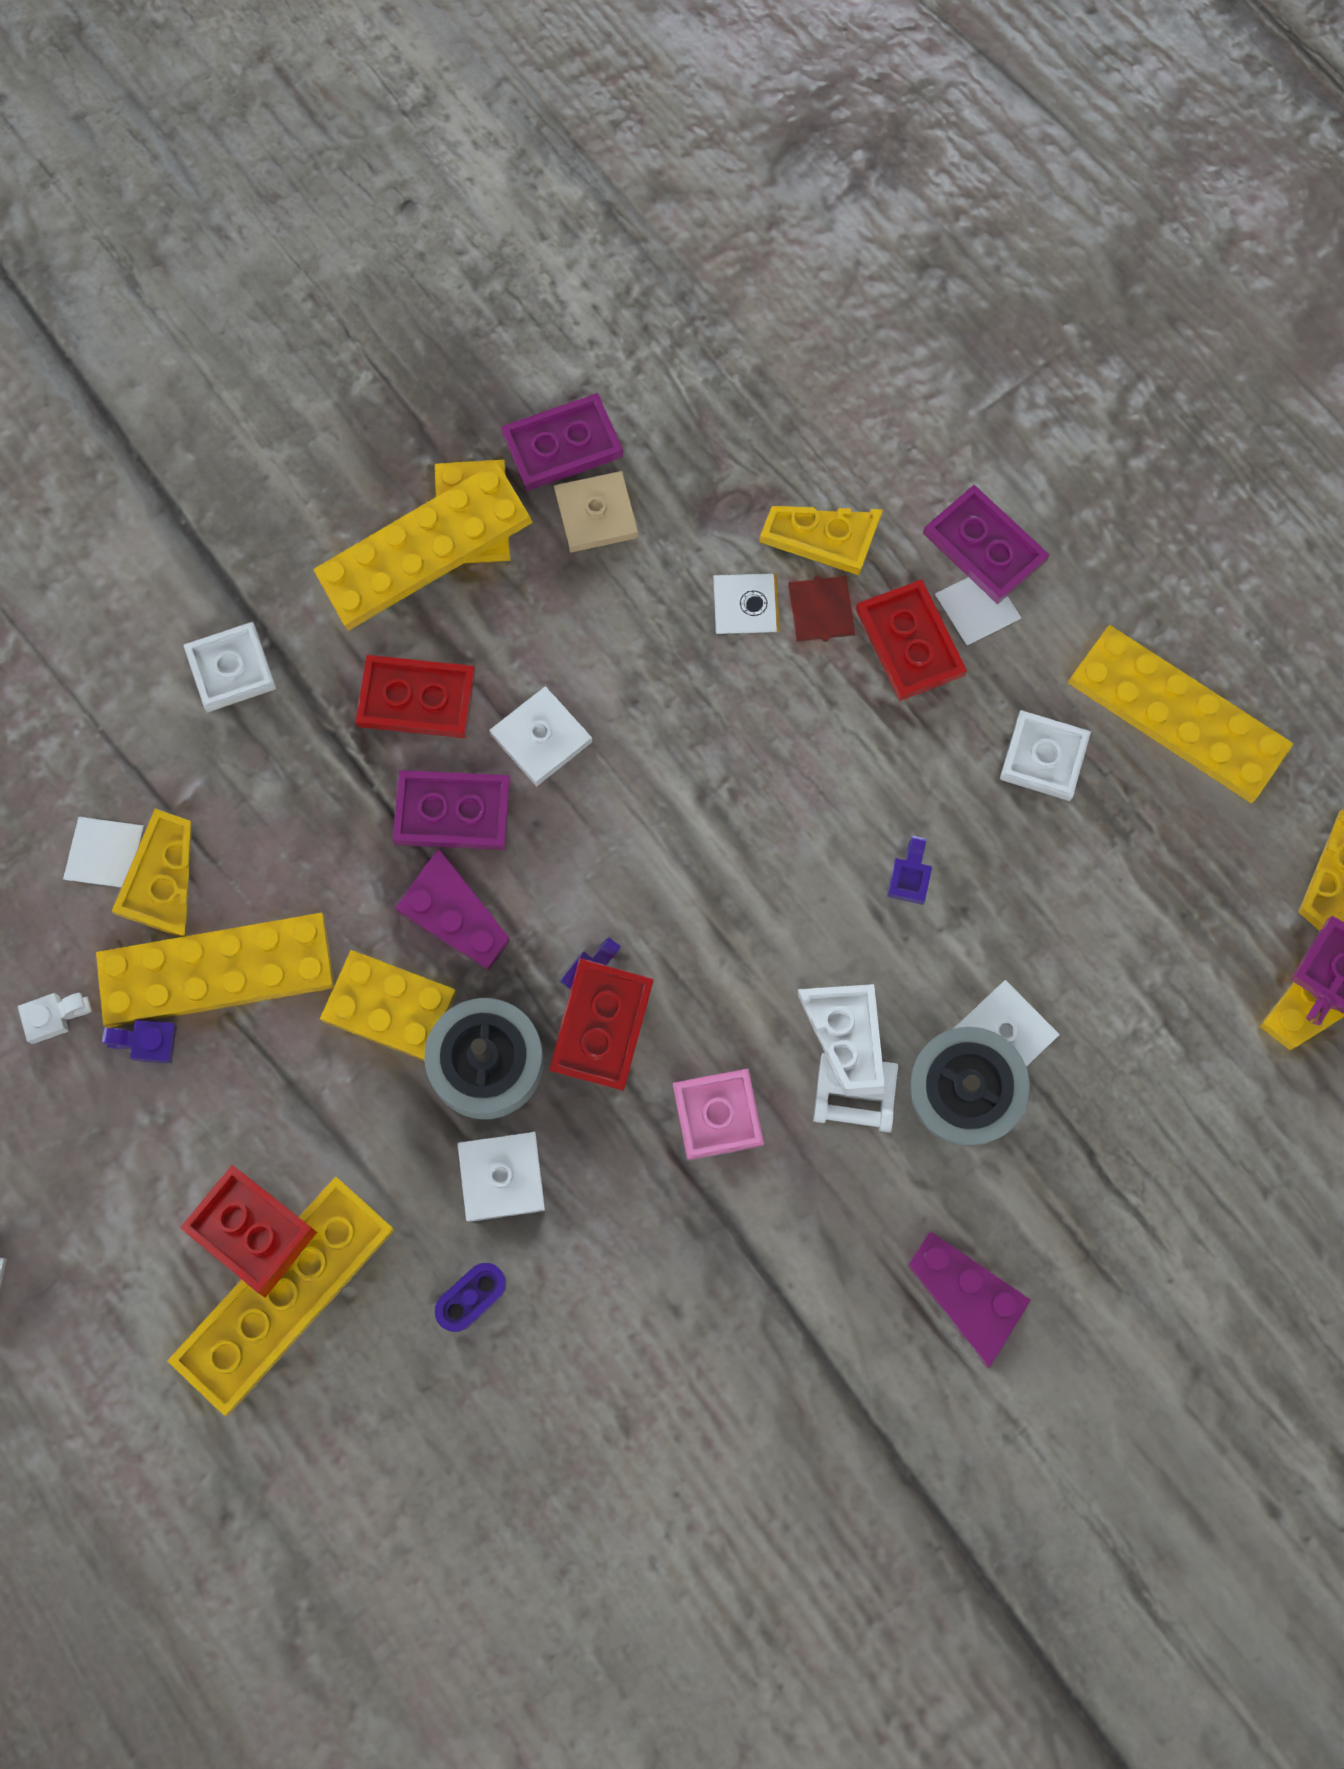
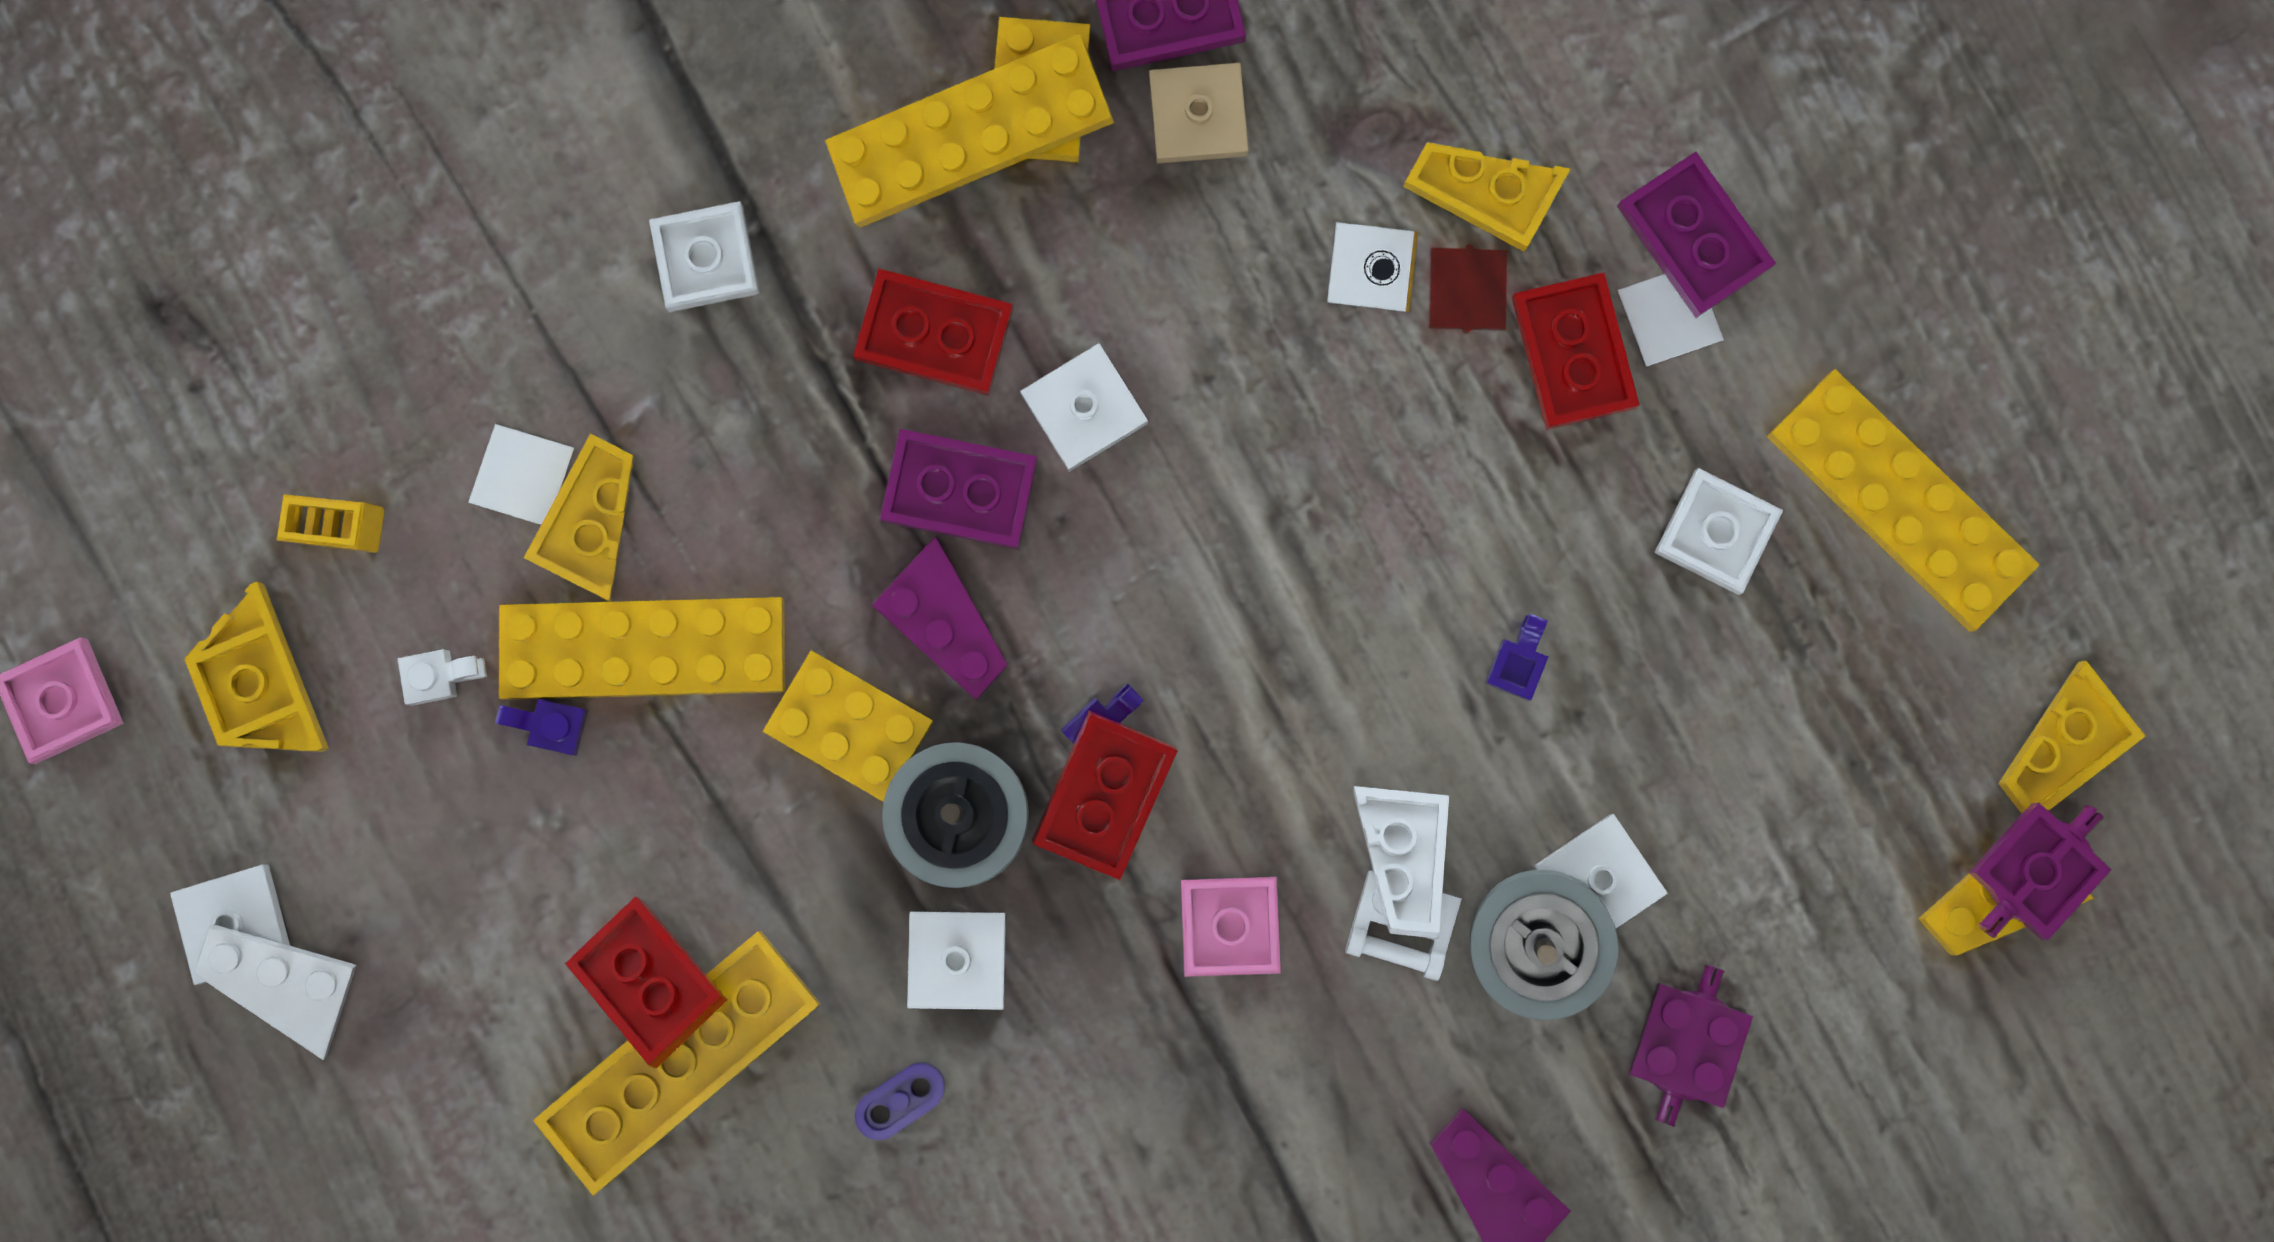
camera: 10 degrees right, 10 degrees up
none -> magenta plate [1628,964,1753,1127]

